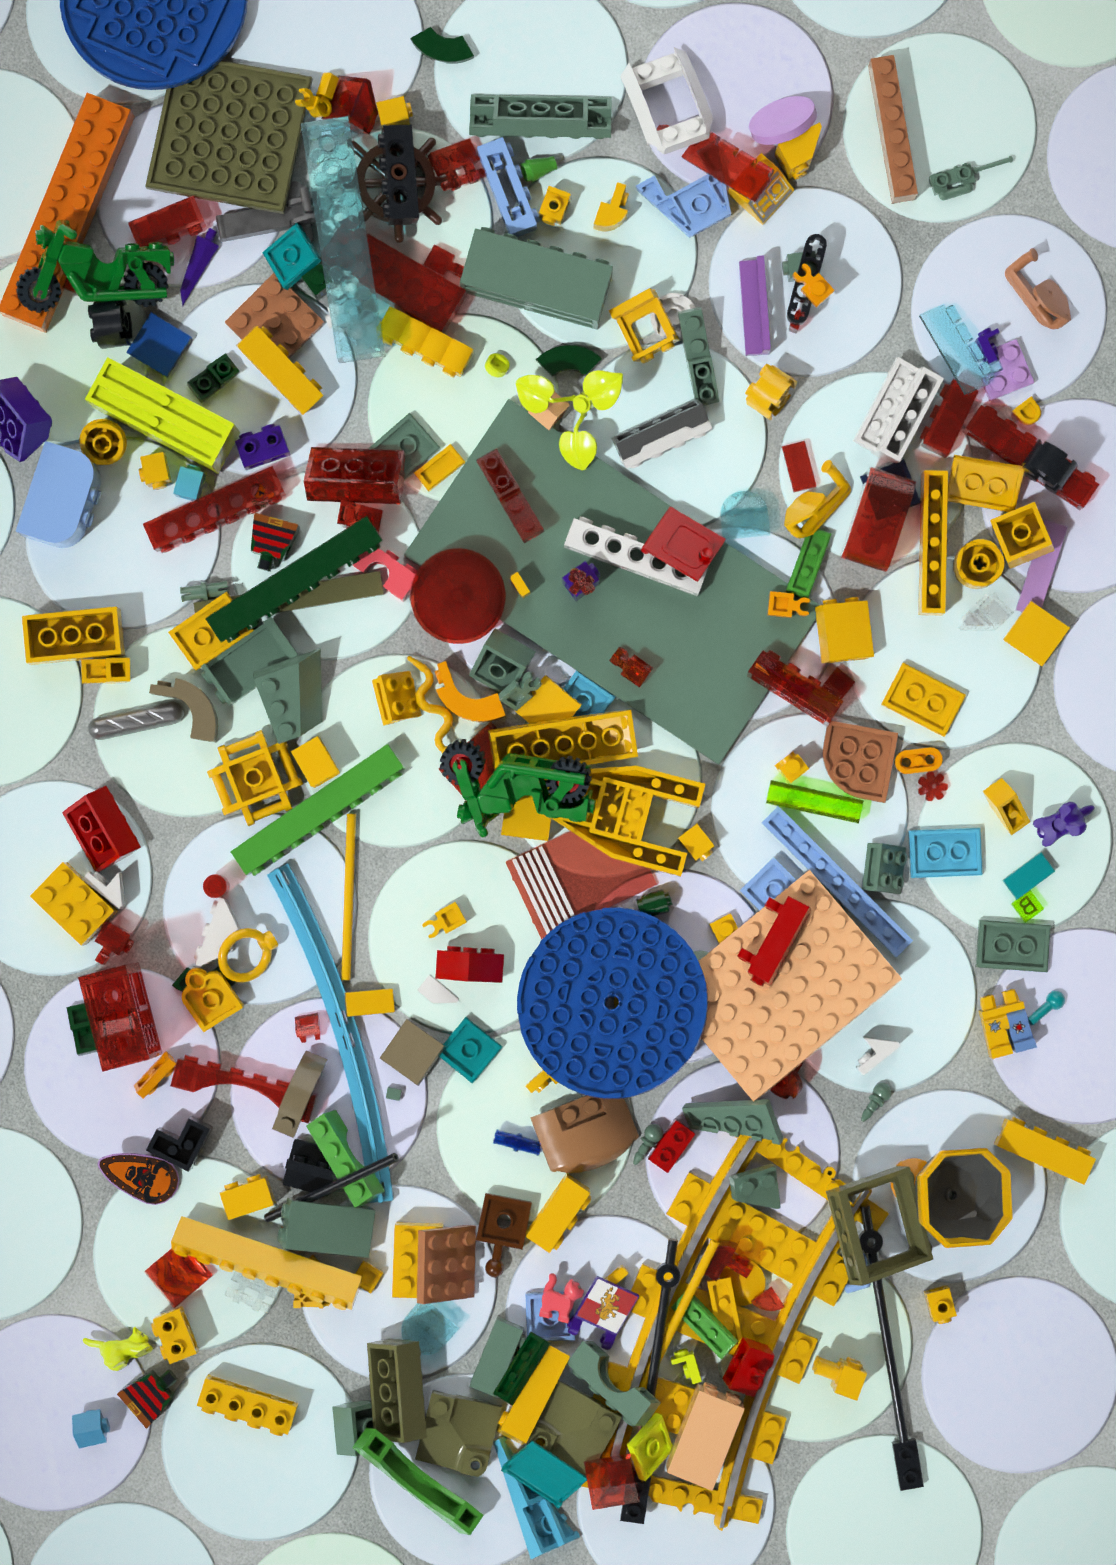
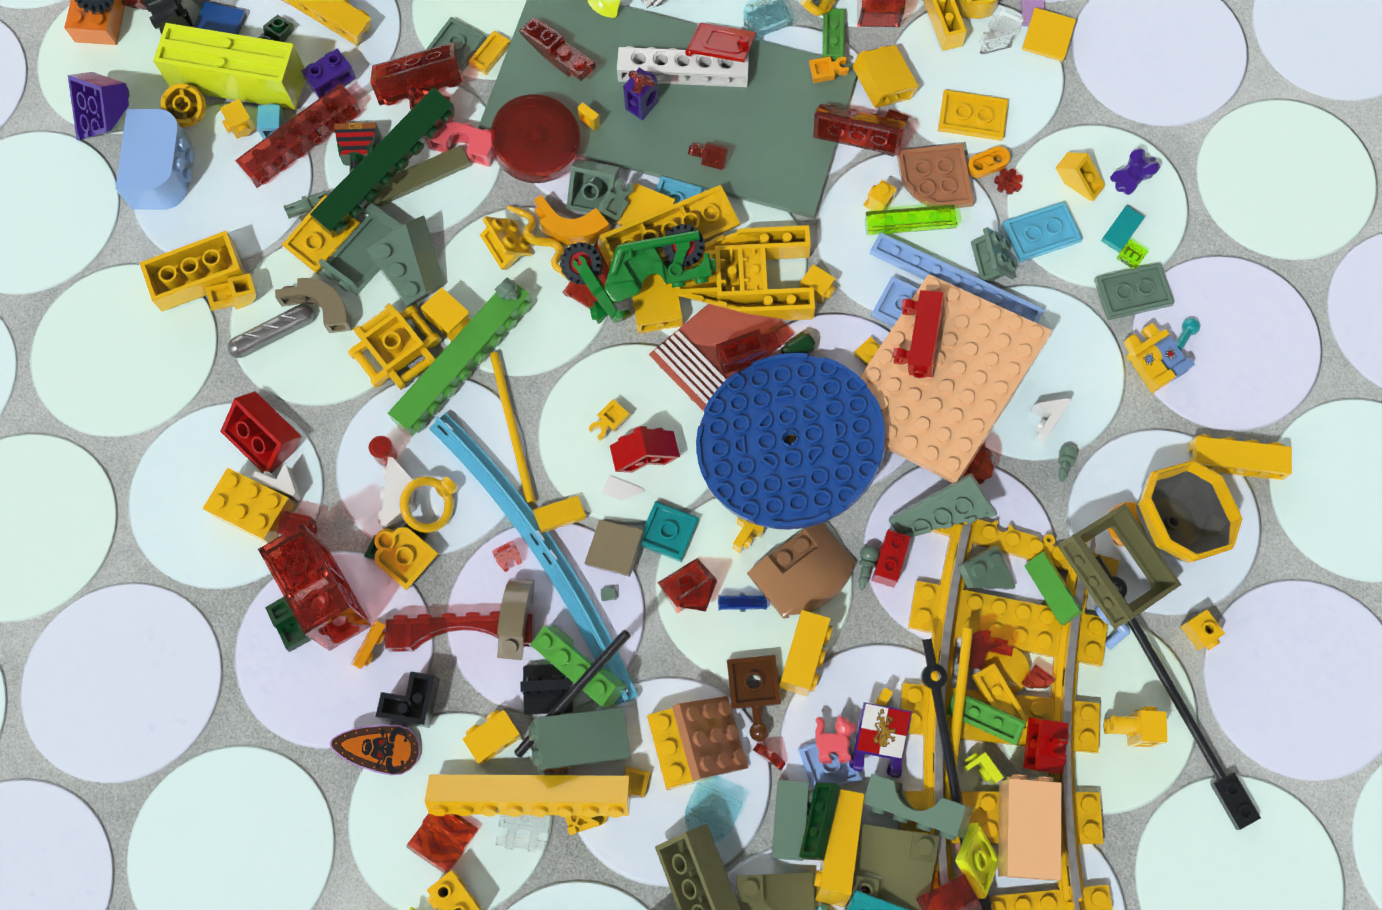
camera: 20 degrees left, 15 degrees down
none -> sand green plate [494,277,518,301]
none -> clear red slope [657,558,717,614]
none -> clear red hinge [715,329,782,374]
none -> clear red tile [753,743,786,771]
none -> bright green tile [1024,552,1083,626]

